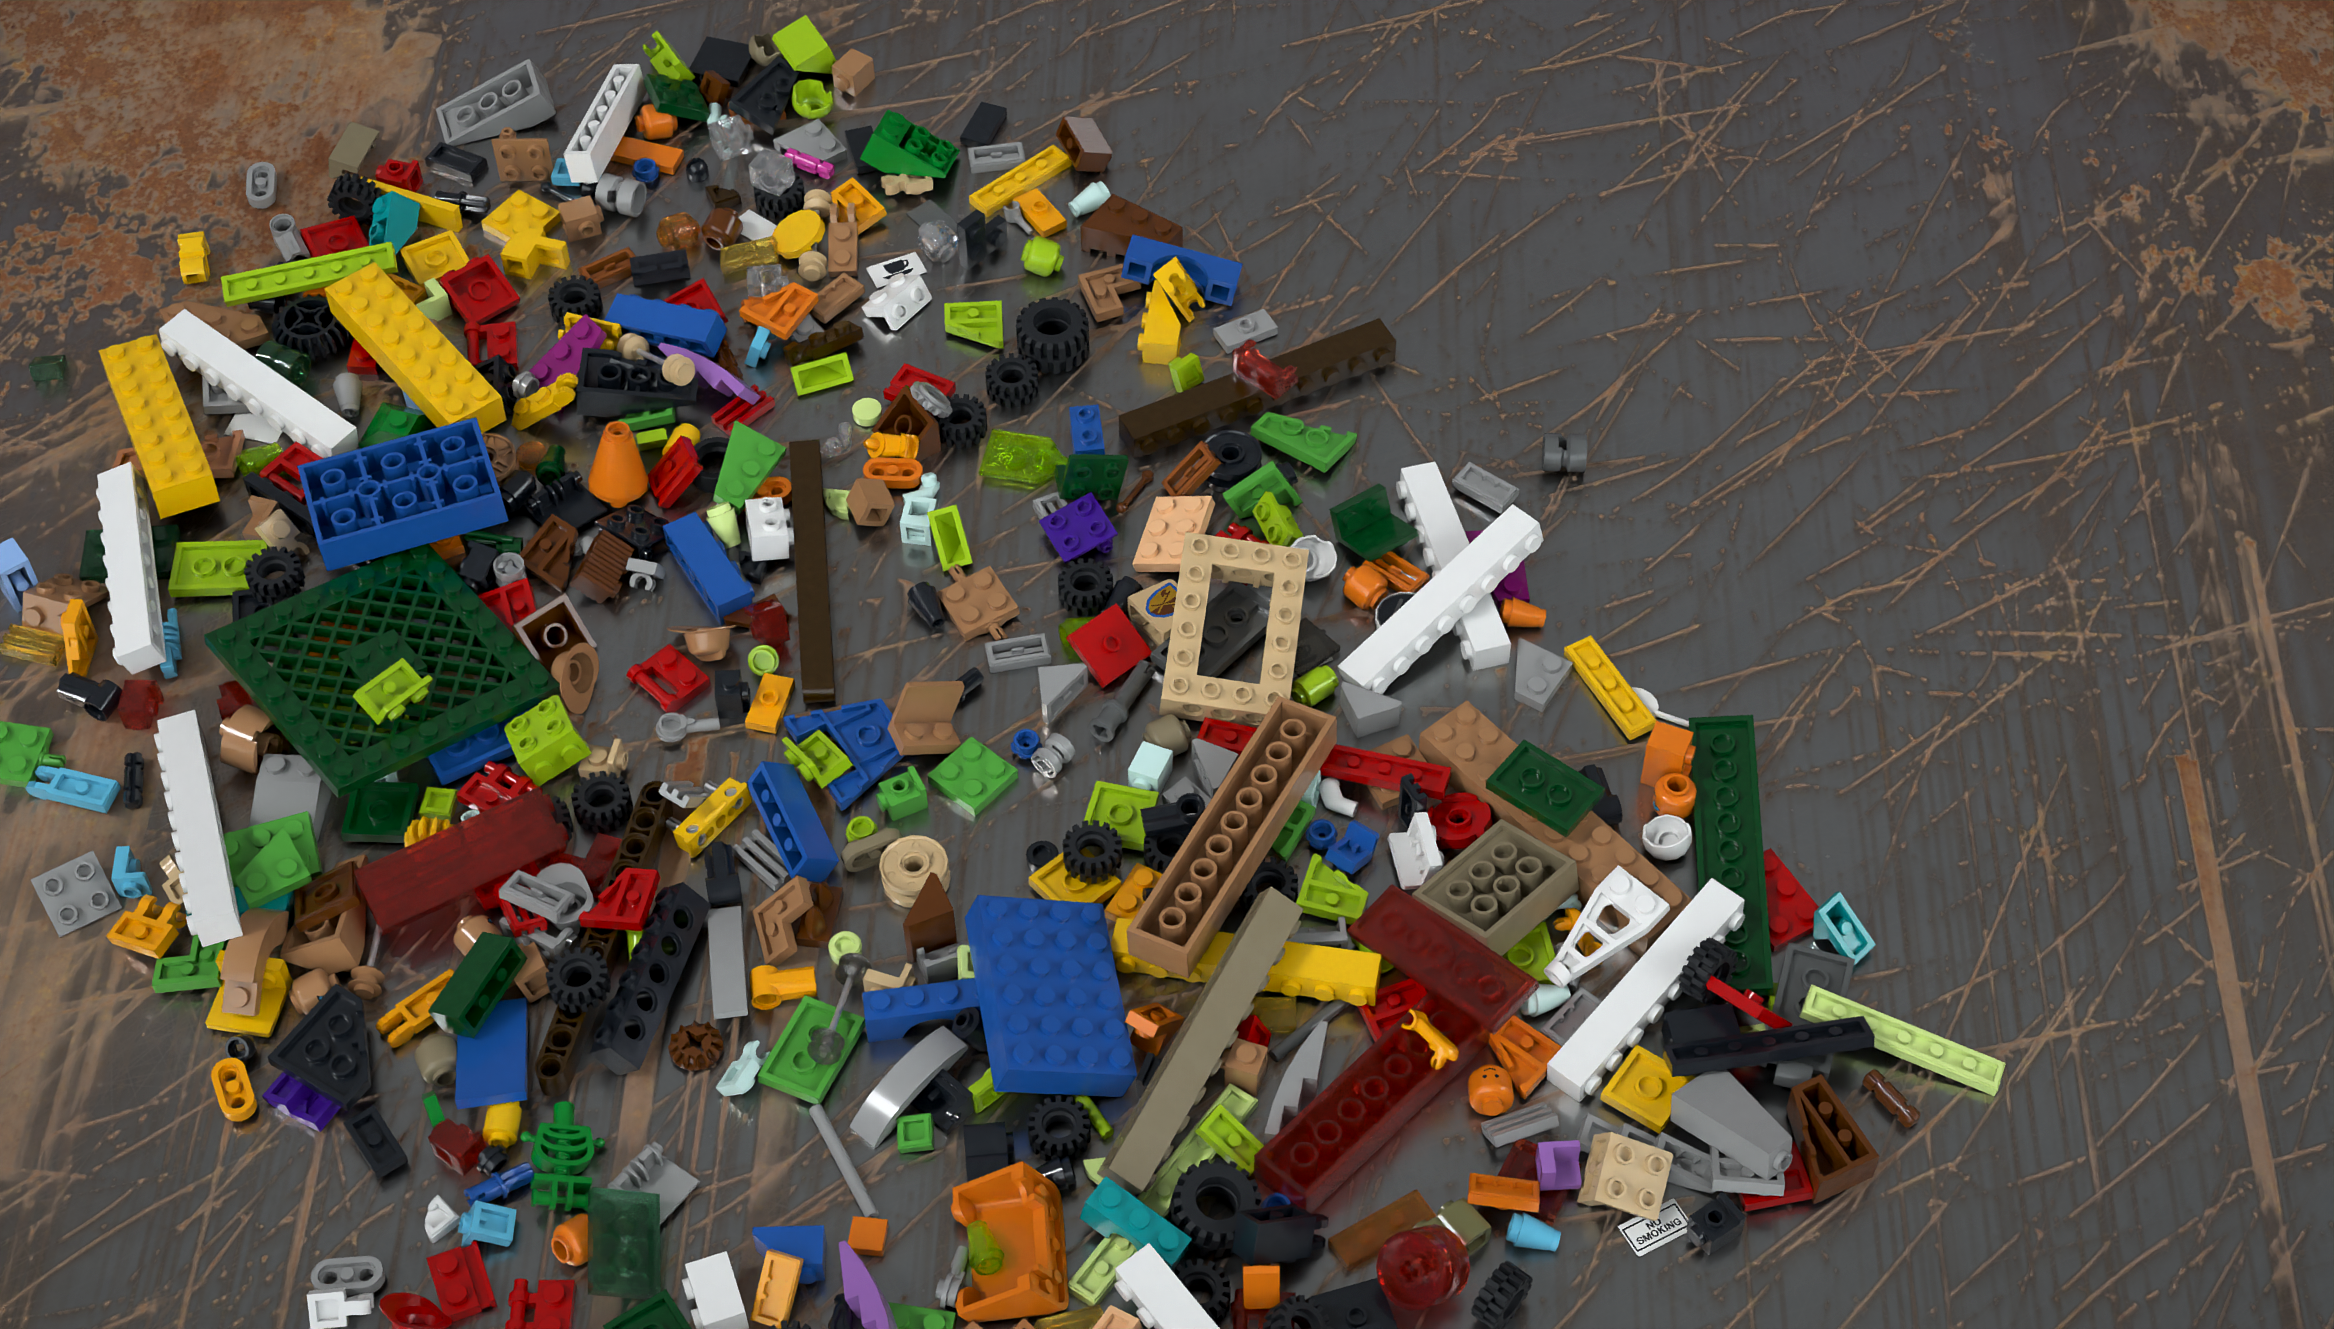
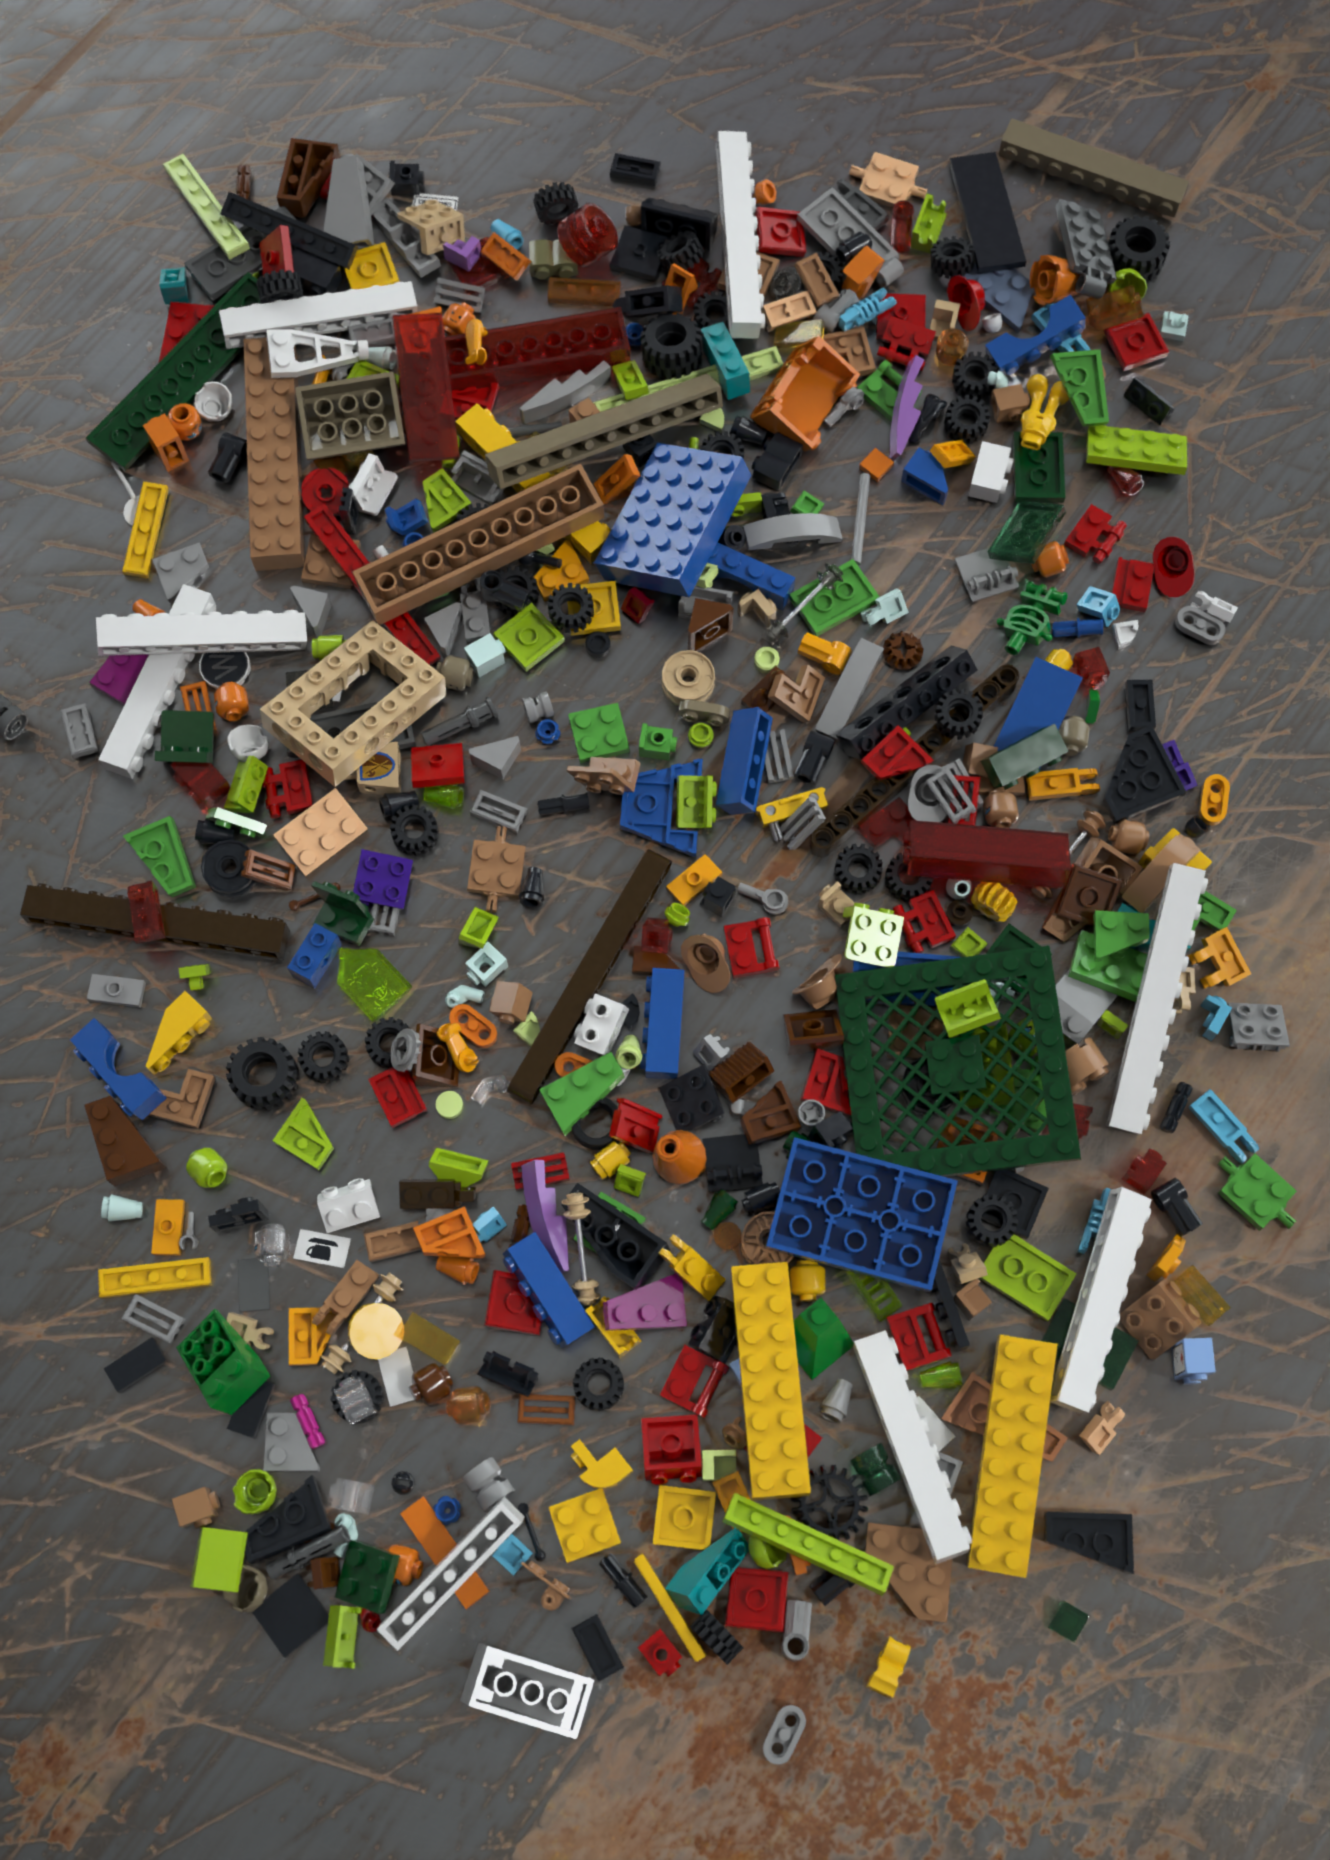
camera: 145 degrees left, 20 degrees up
dark tan hinge [328,121,379,179] -> none
black plate [477,1144,510,1177] -> none
light grey plate [512,371,539,399] -> none
medium nougat brick [558,195,604,243] -> none
dark brown tile [705,185,742,209] -> none
clear brick [747,264,789,297] -> none
clear neon green cone [967,1220,1004,1275] -> none
reddish brown brick [1056,117,1112,173] -> none
yellow hinge [1153,257,1205,322] -> none
dark green plate [1486,739,1605,838] -> none
none -> clear red slope [171,762,230,809]
none -> dark grey pin [266,1524,350,1580]
none -> black wing [1044,1512,1134,1574]
none -> light nougat plate [1079,1401,1125,1456]
none -> lime tile [1096,1009,1129,1039]

